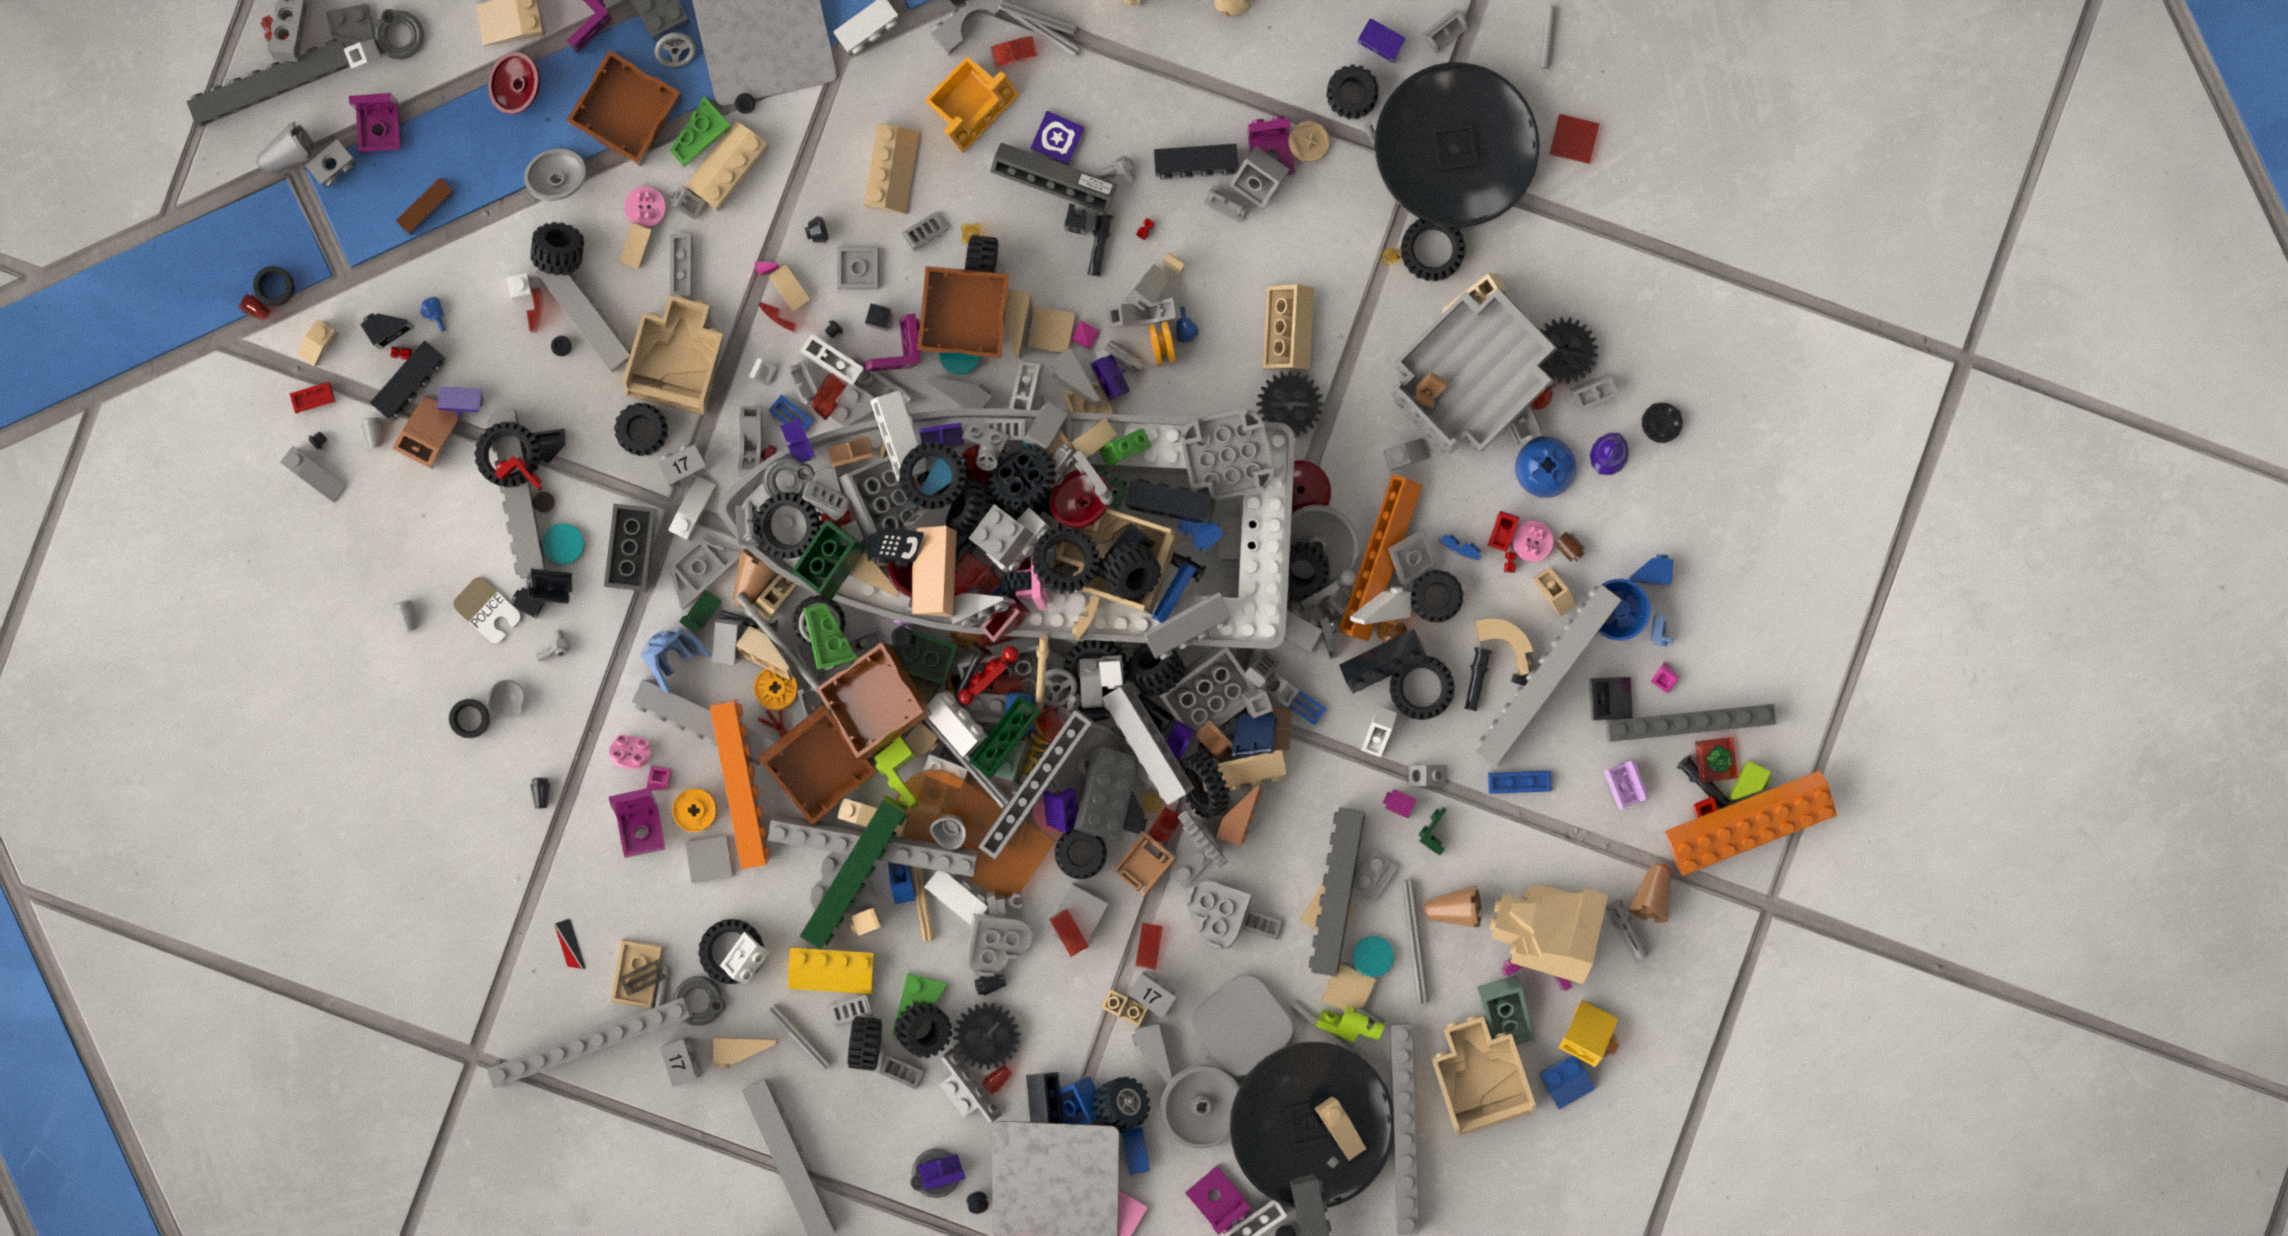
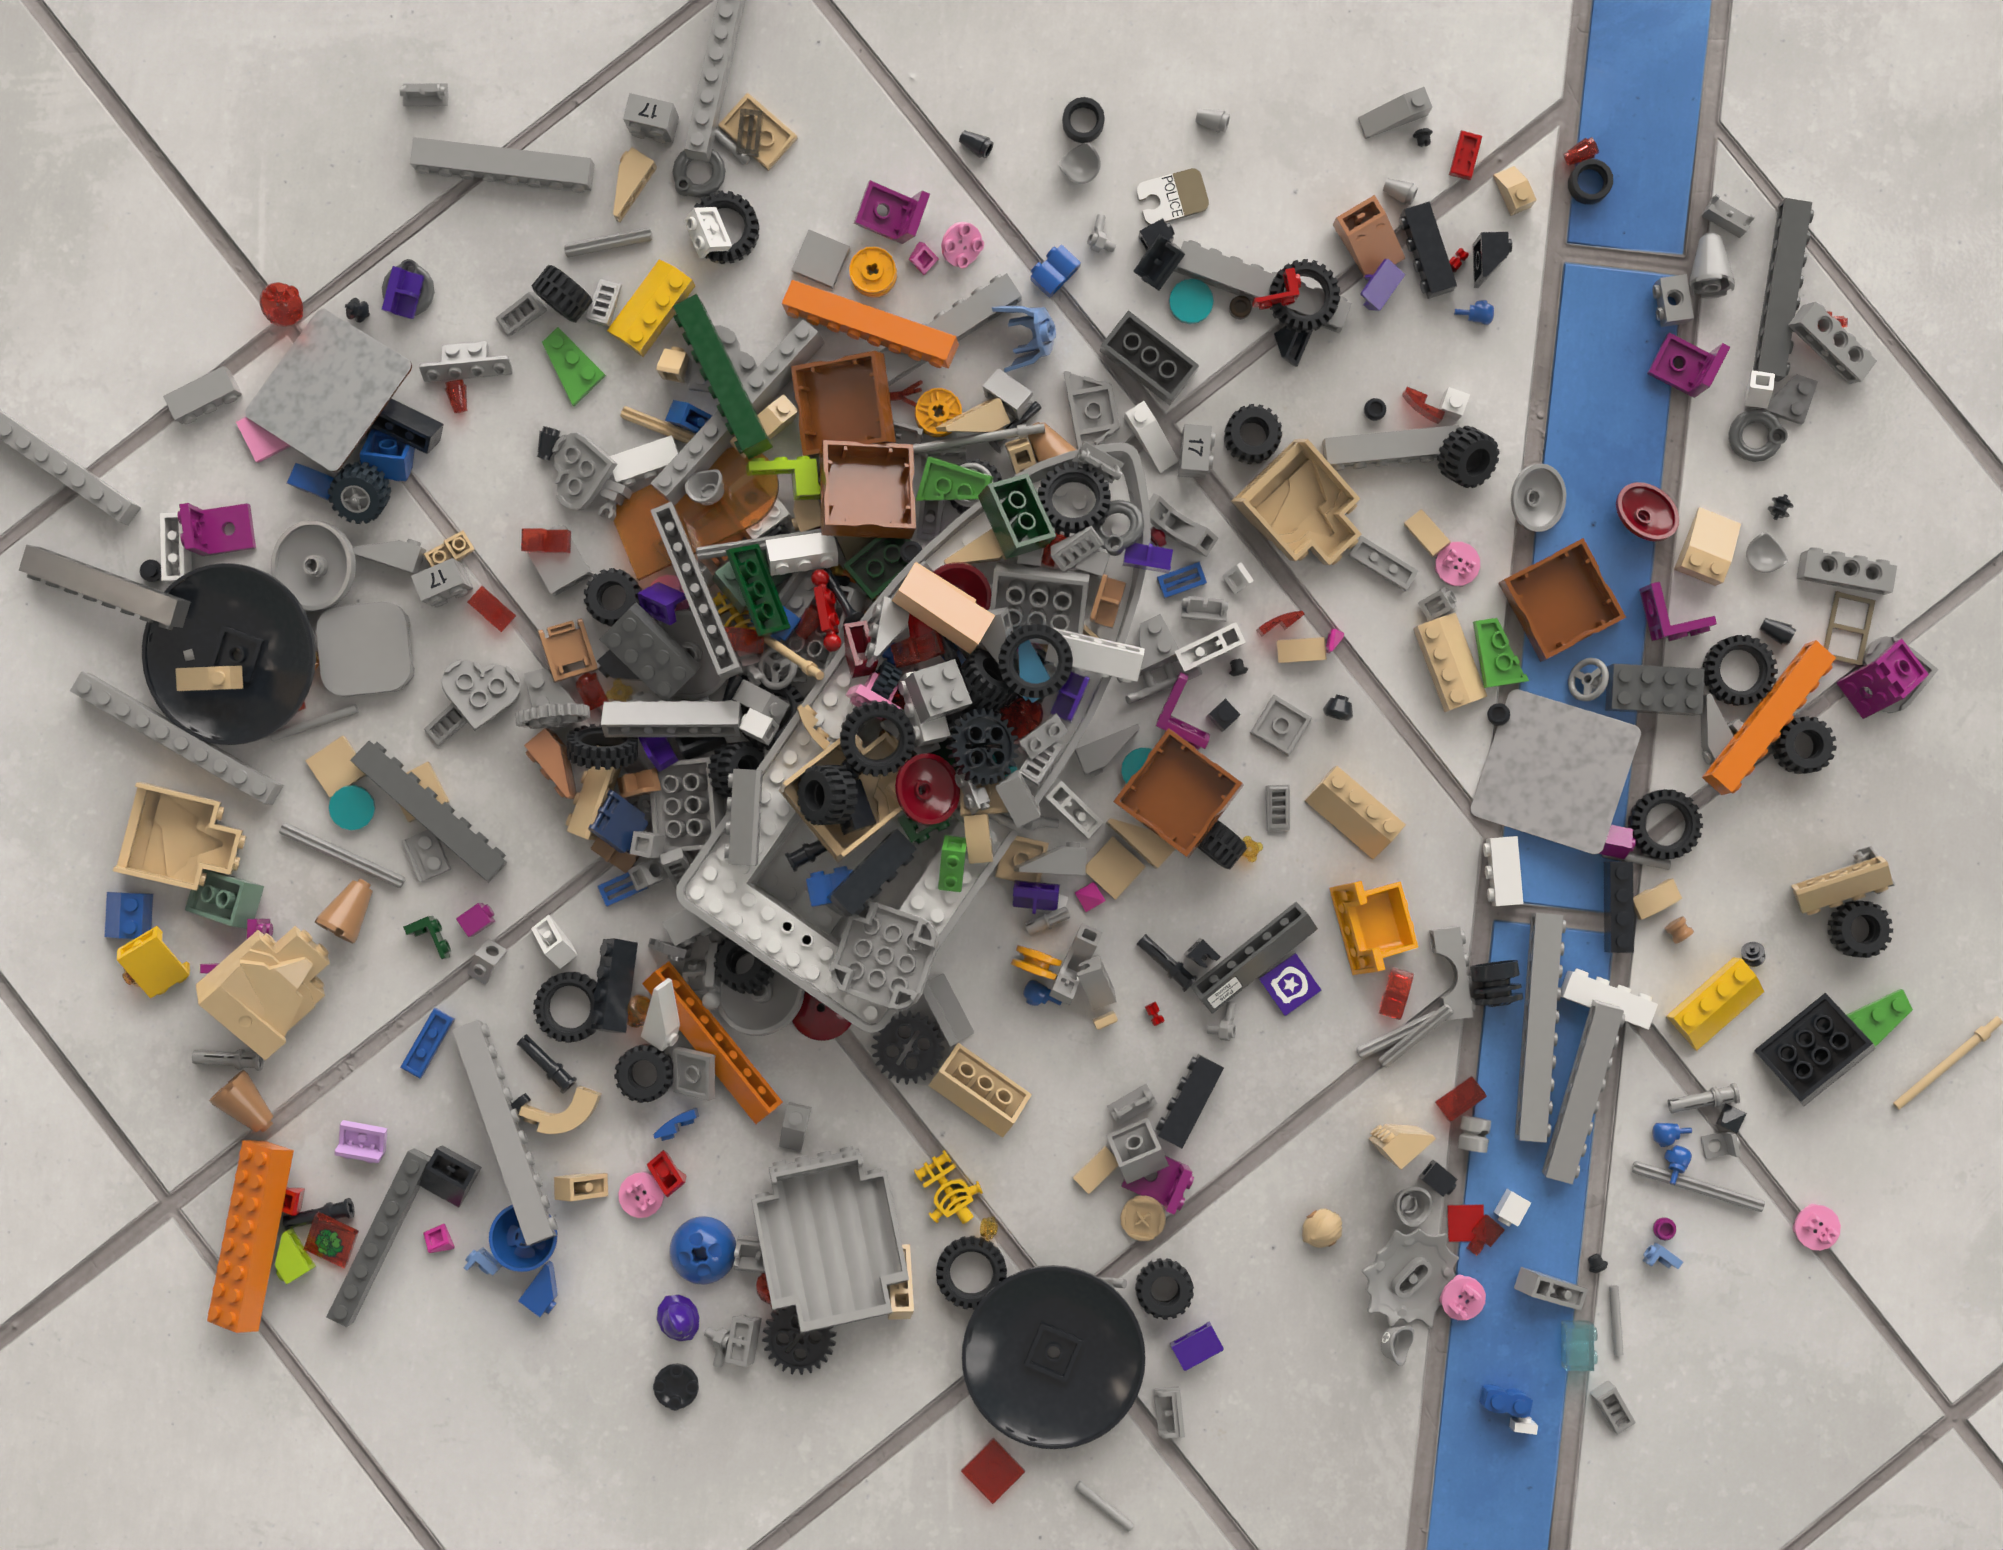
camera: 130 degrees right, 0 degrees up
reddish brown slope [396,178,455,236] -> none
sticker [554,919,585,969] -> none
dark green bracket [679,590,722,635] -> none
clear red slope [811,373,846,420] -> none
black slope [867,528,924,568] -> none
black tyre [895,1001,952,1058] -> none
black gear [953,1002,1021,1070] -> none
light grey wheel [976,443,999,471] -> none
light grey plate [1073,450,1114,505] -> none
blue tile [1152,563,1196,623] -> none
lime plate [1316,1006,1386,1042] -> none
medium nougat bracket [1415,372,1447,409] -> none
red piece [1503,552,1517,573] -> none
reddish brown brick [1555,531,1585,562] -> none
none -> light grey piece [704,1327,730,1367]
none -> yellow piece [914,1150,983,1224]
none -> light grey panel [923,973,974,1047]
none -> blue brick [1030,244,1081,298]
none -> tan tile [1073,1146,1119,1194]
none -> light grey hinge [1701,194,1755,238]

